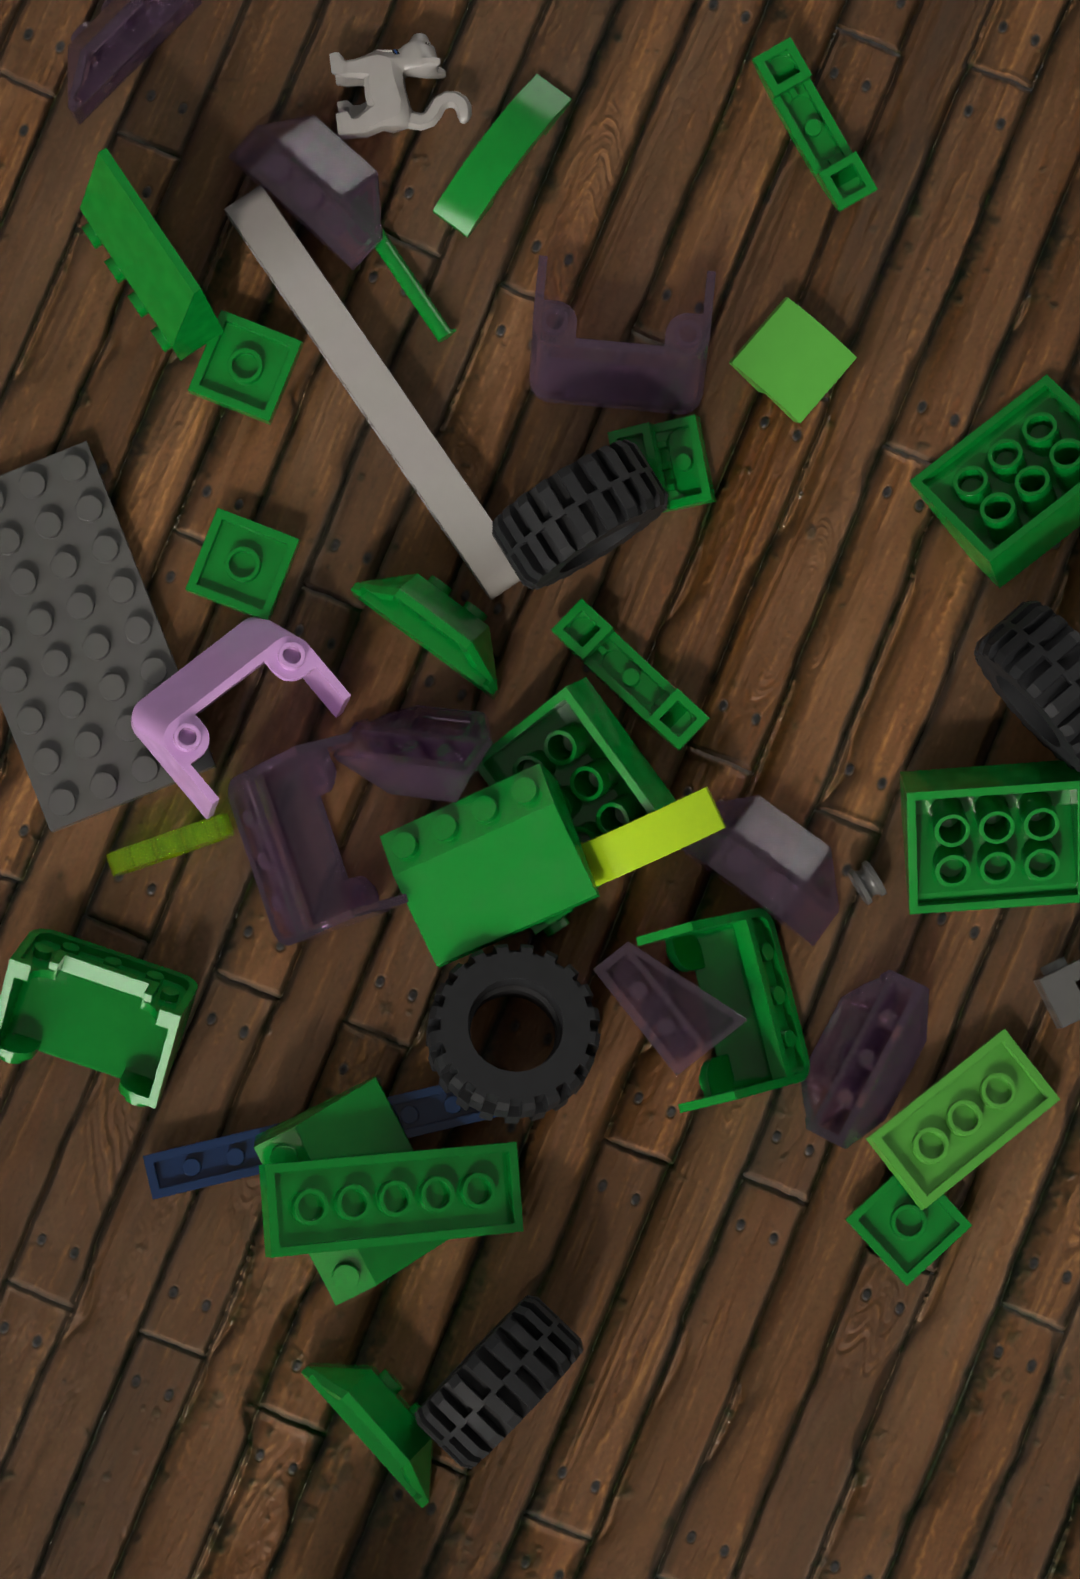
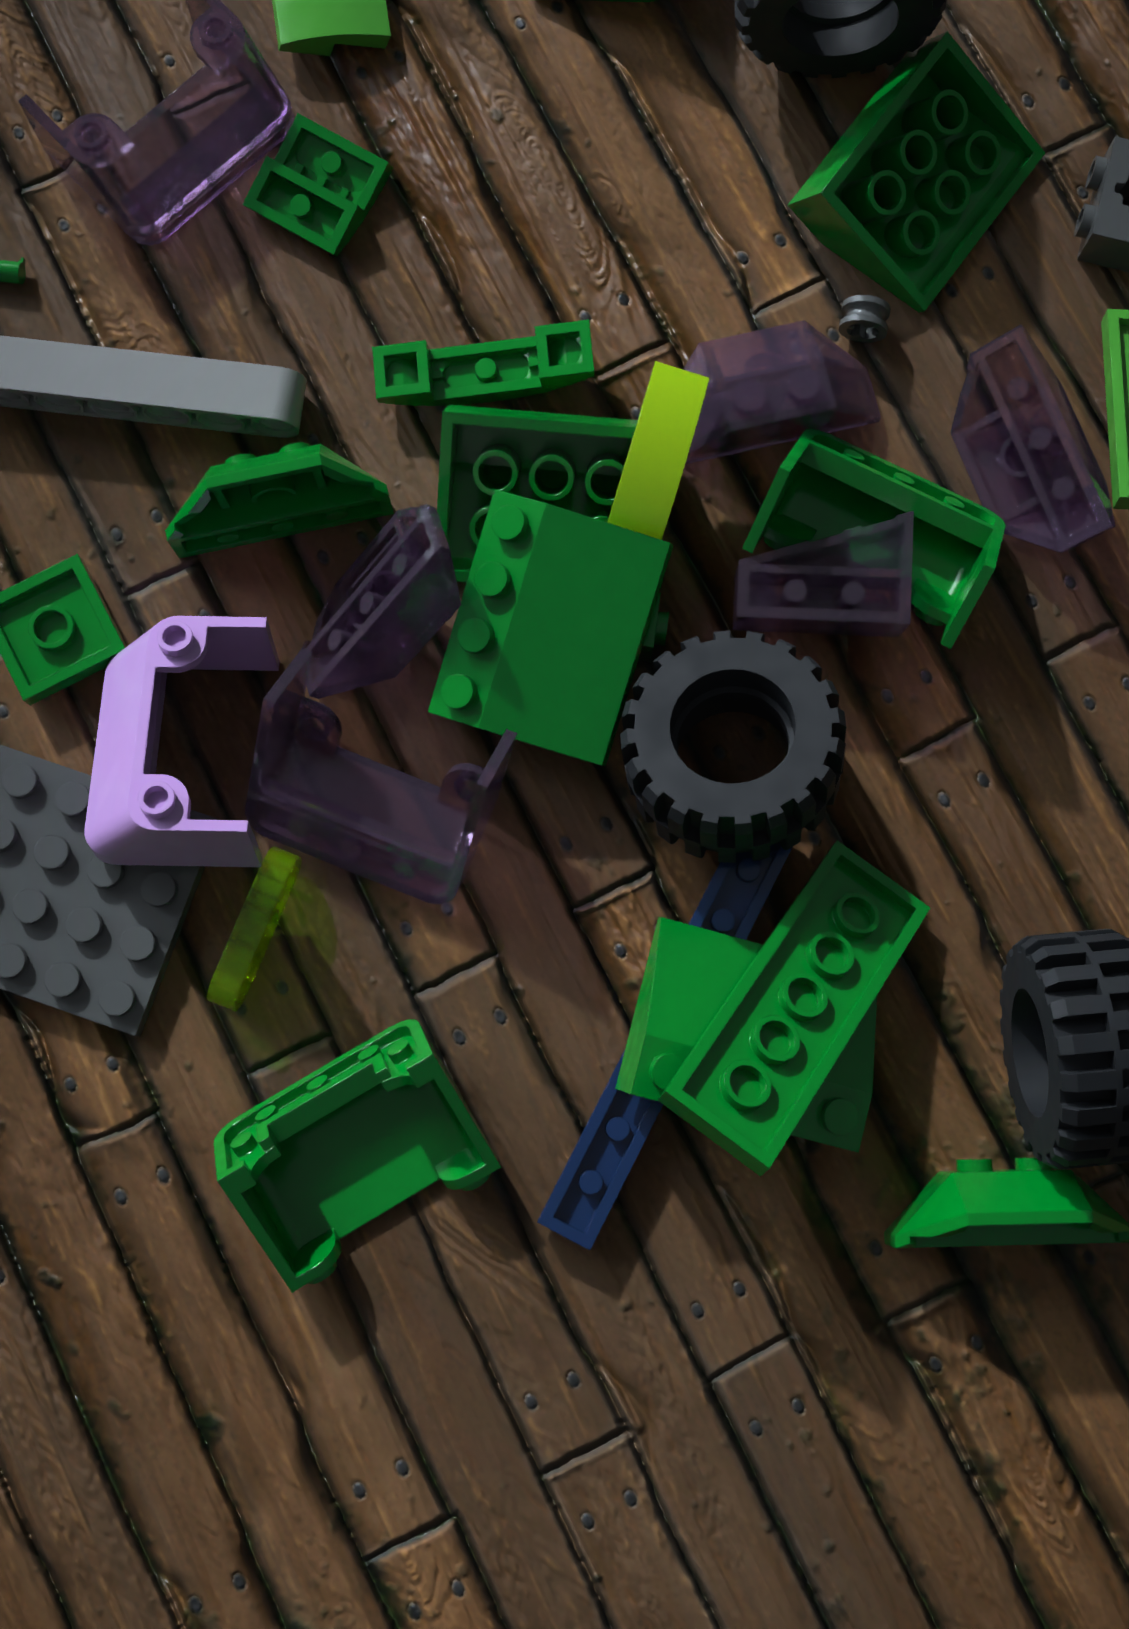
camera: 55 degrees left, 5 degrees down
black tyre [492,439,668,590] -> none

